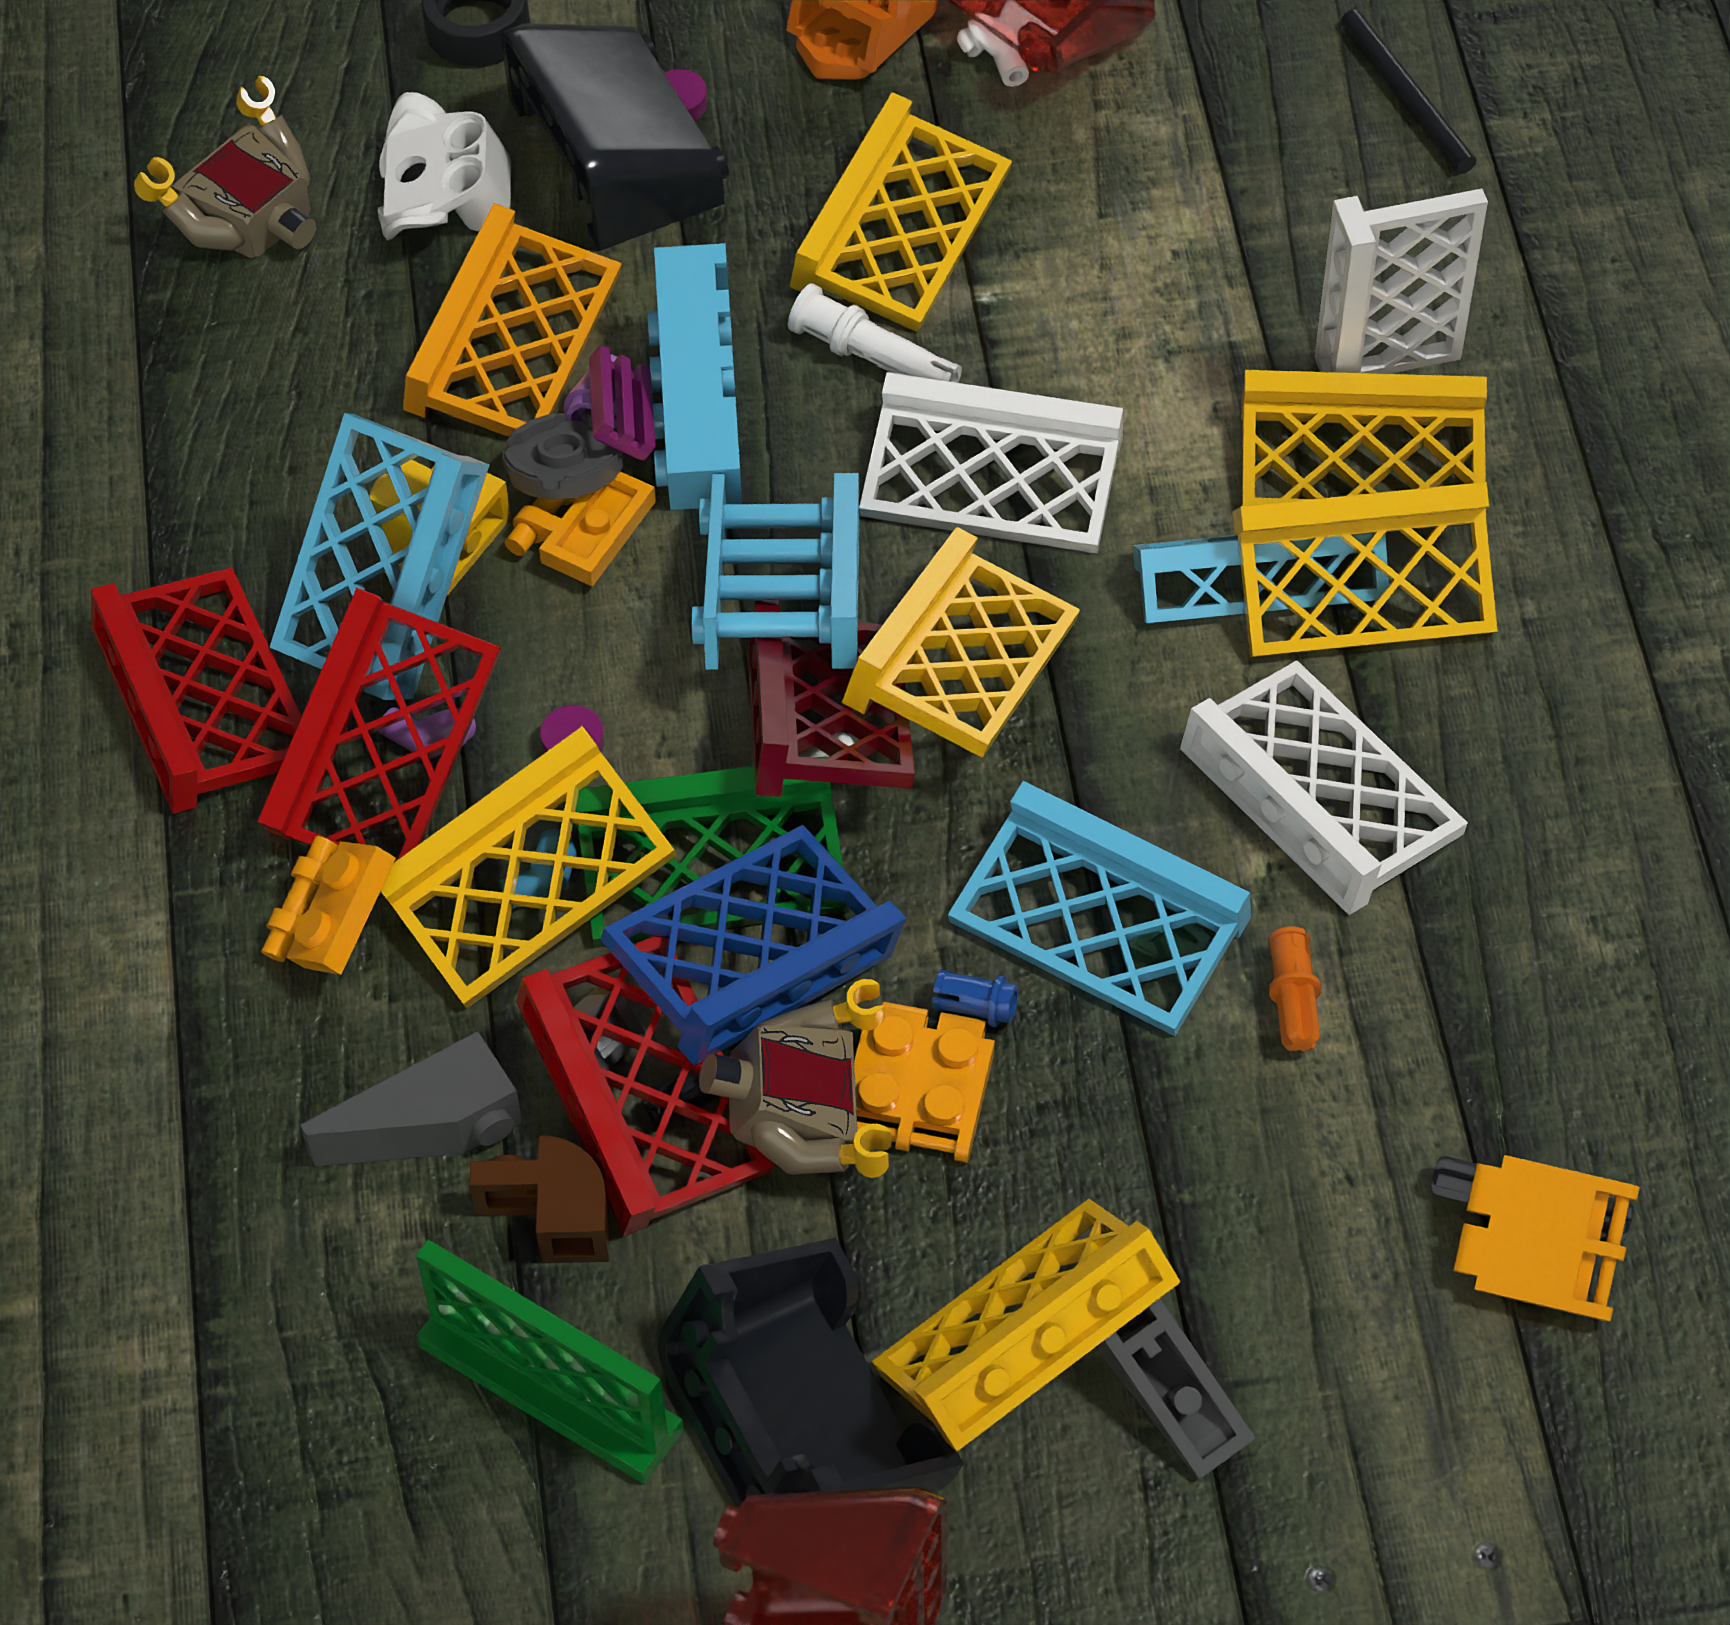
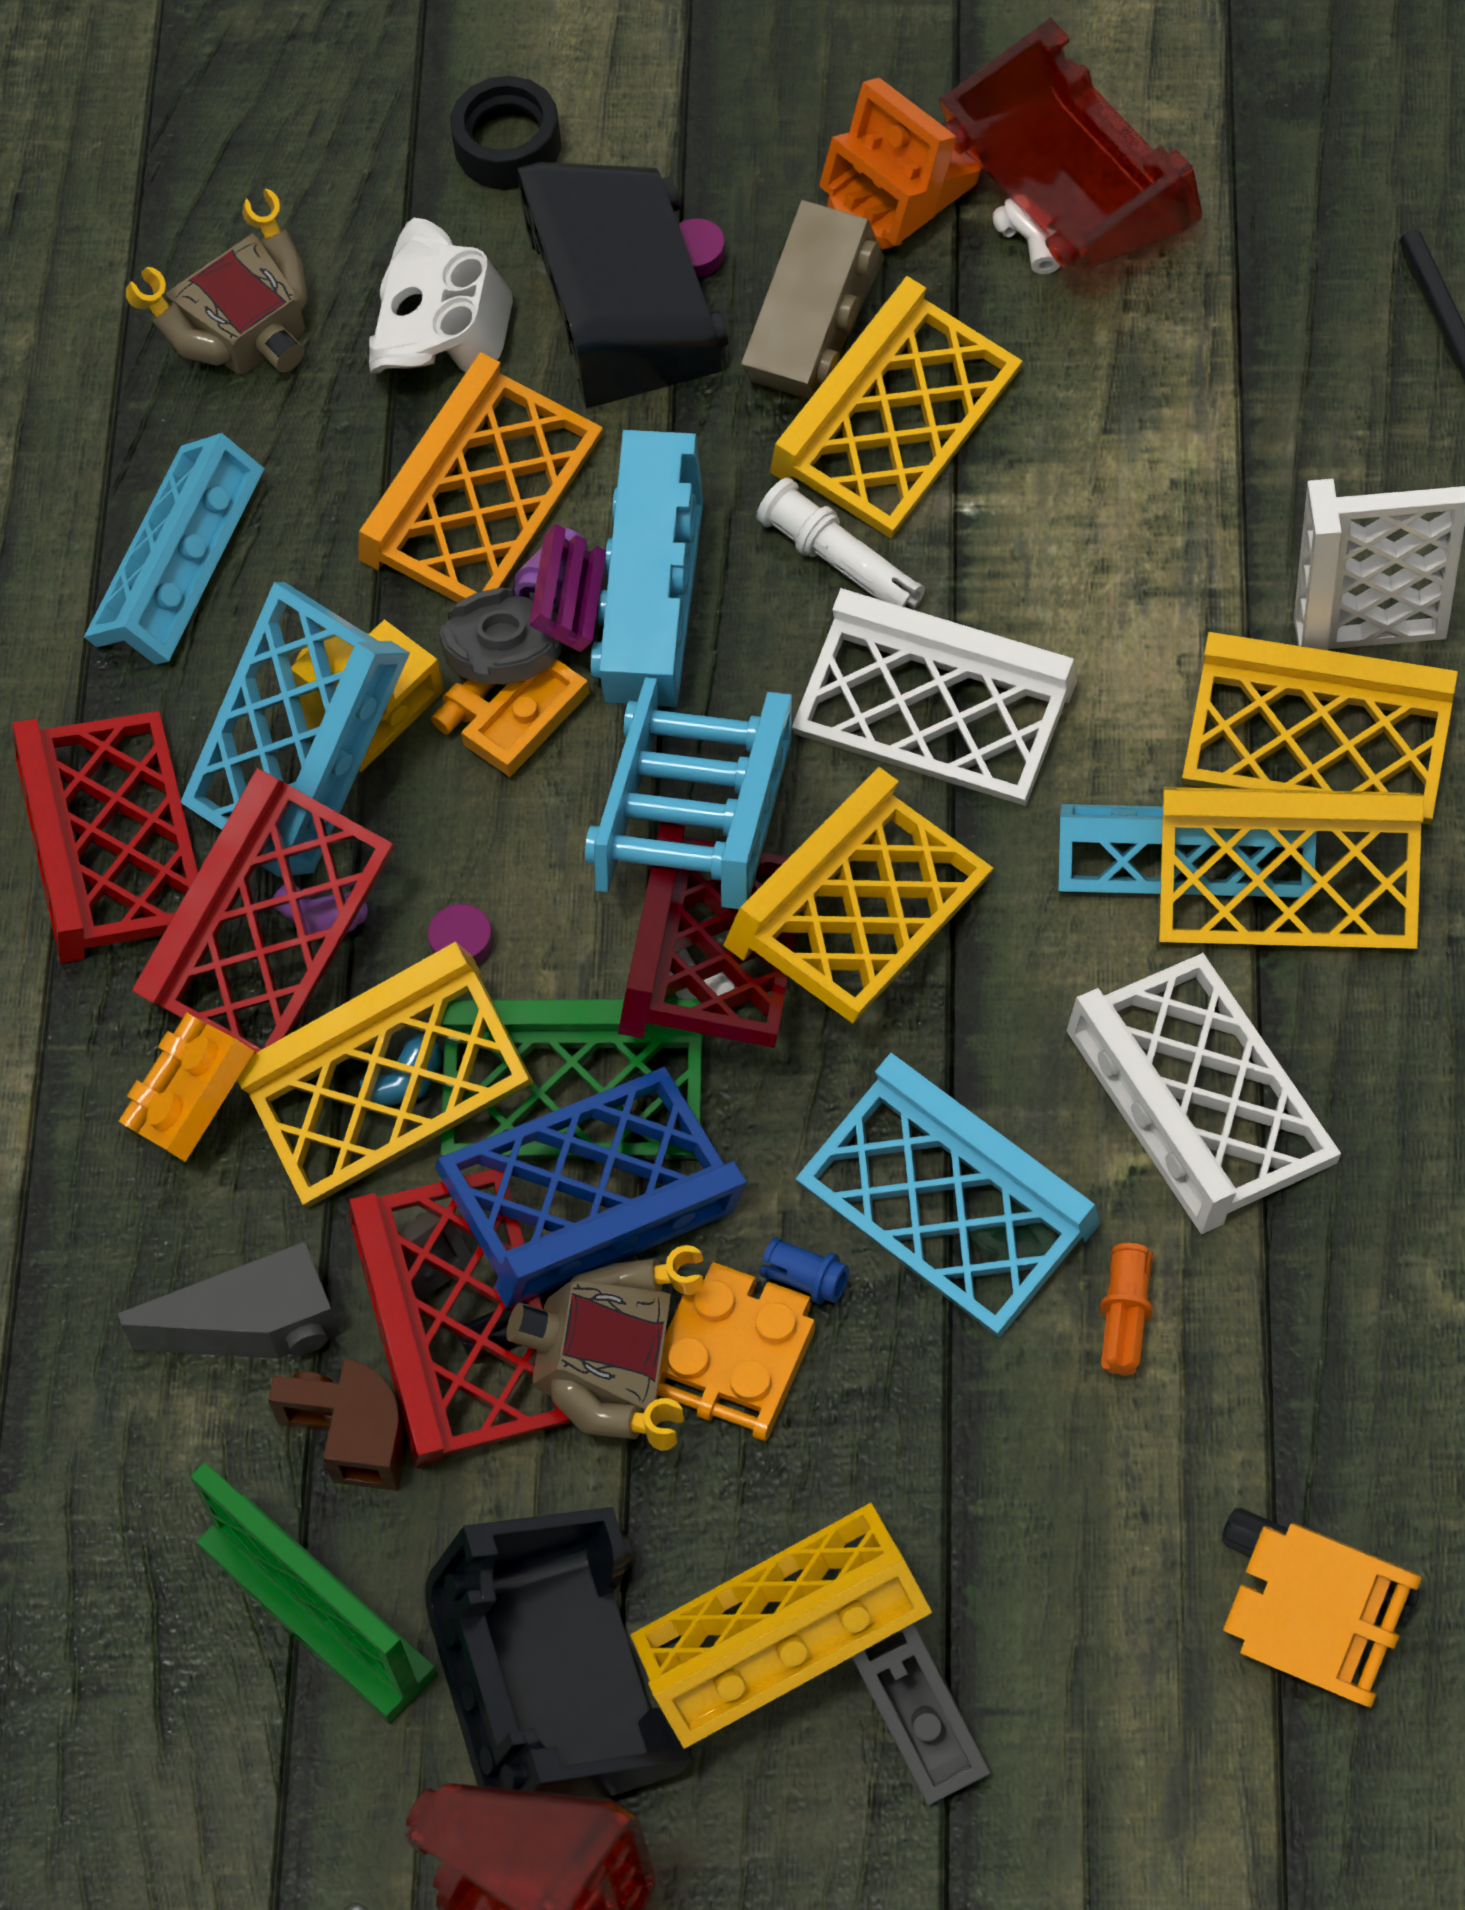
camera: 15 degrees right, 5 degrees up
none -> medium azure fence [84,433,265,665]
none -> dark tan wedge [741,200,885,400]

